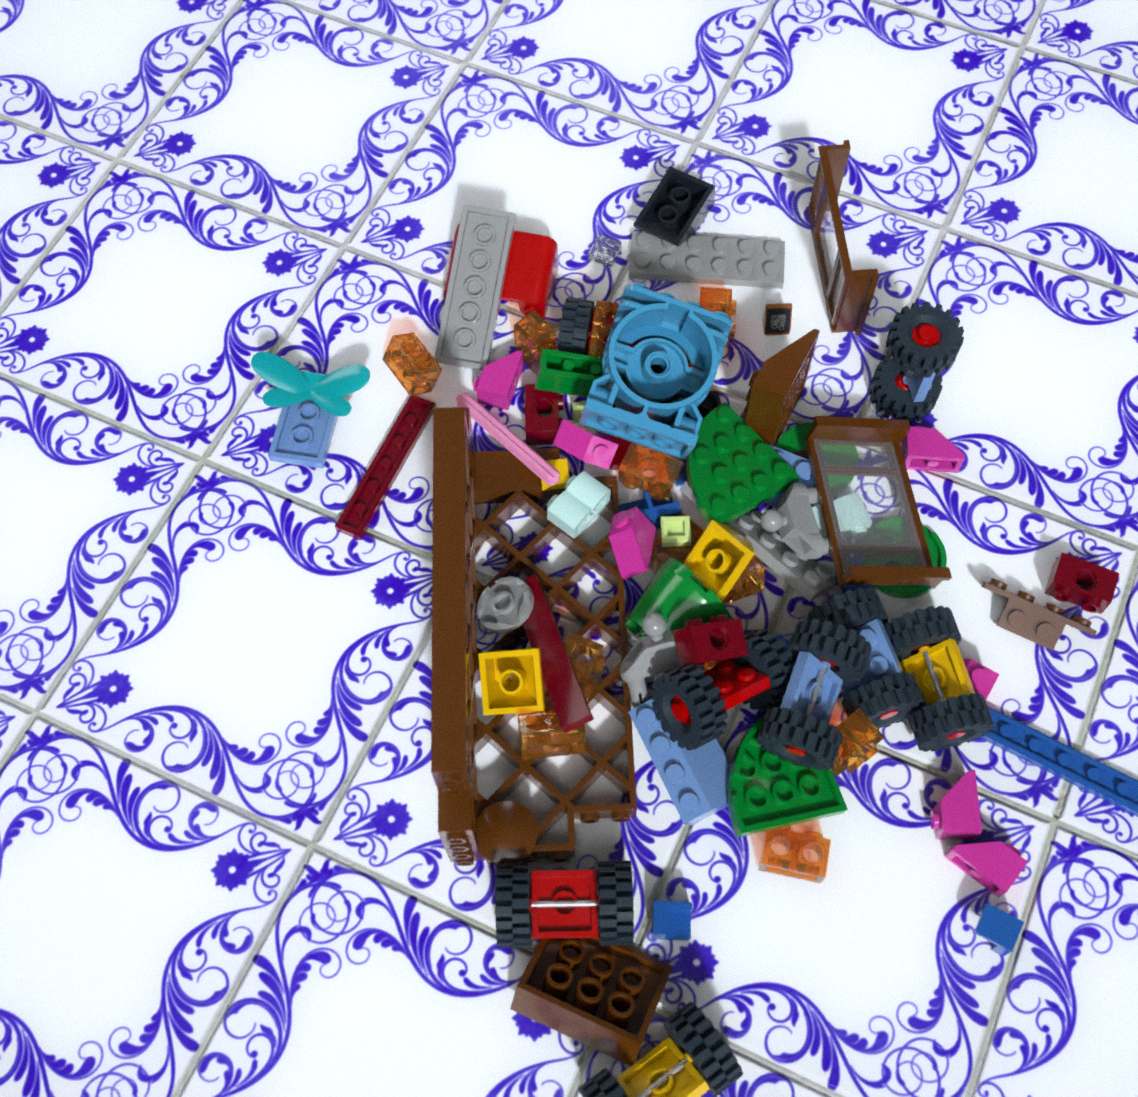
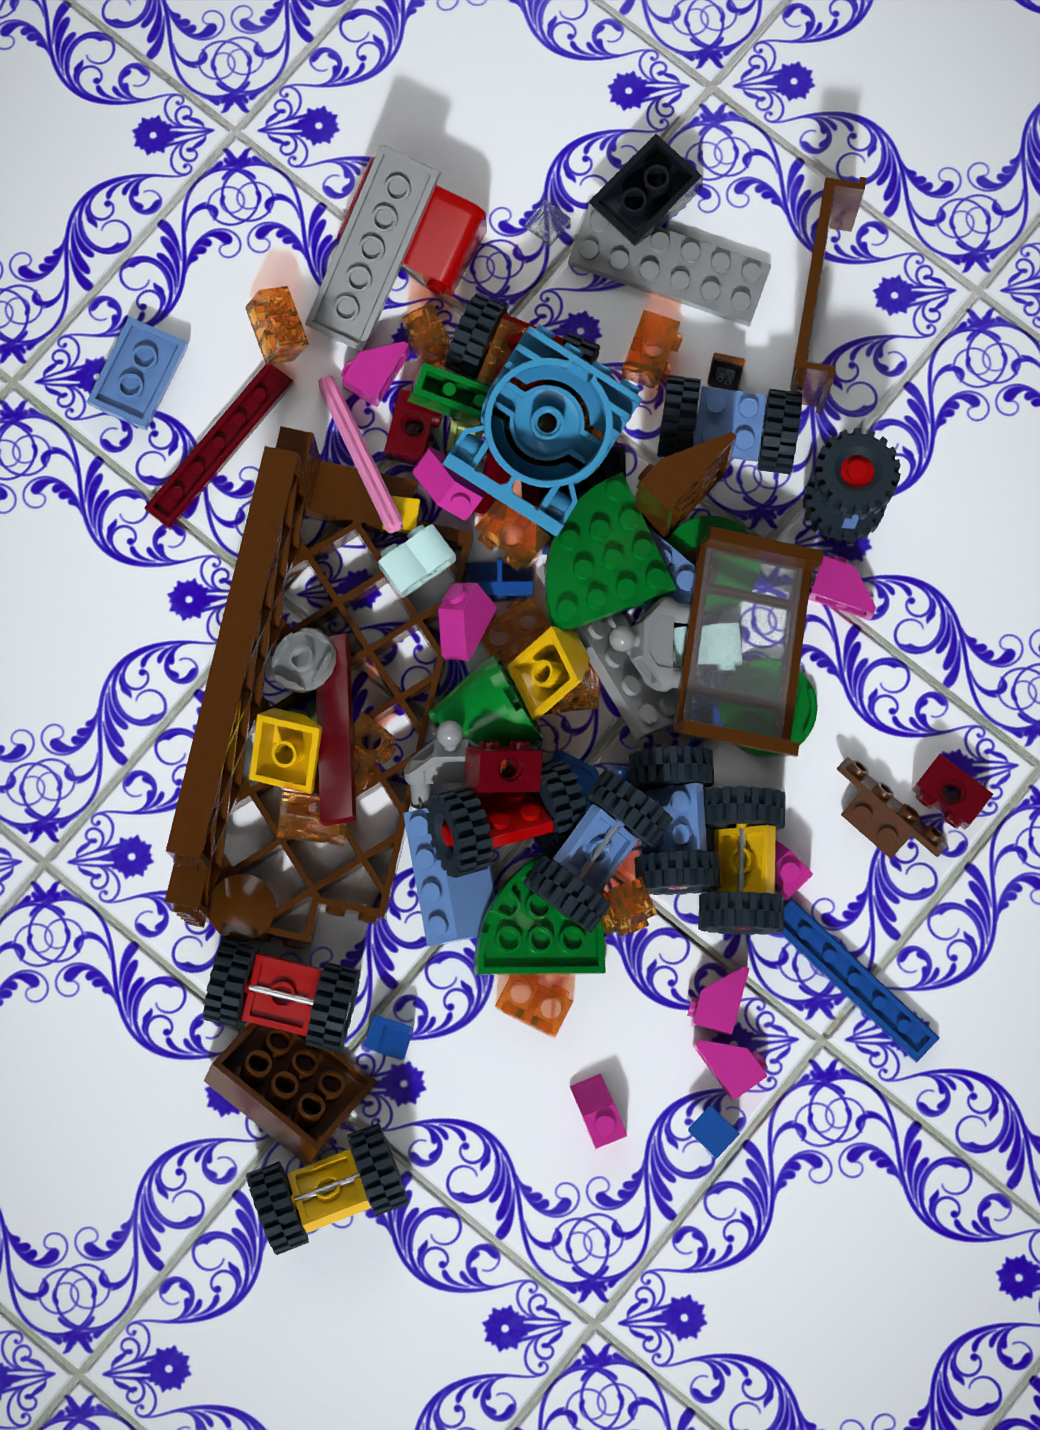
camera: 15 degrees right, 15 degrees up
teal piece [251,352,370,417] -> none
yellowish green tile [660,516,691,547] -> none
none -> dark pink slope [569,1074,627,1150]
none -> plate [657,375,803,475]

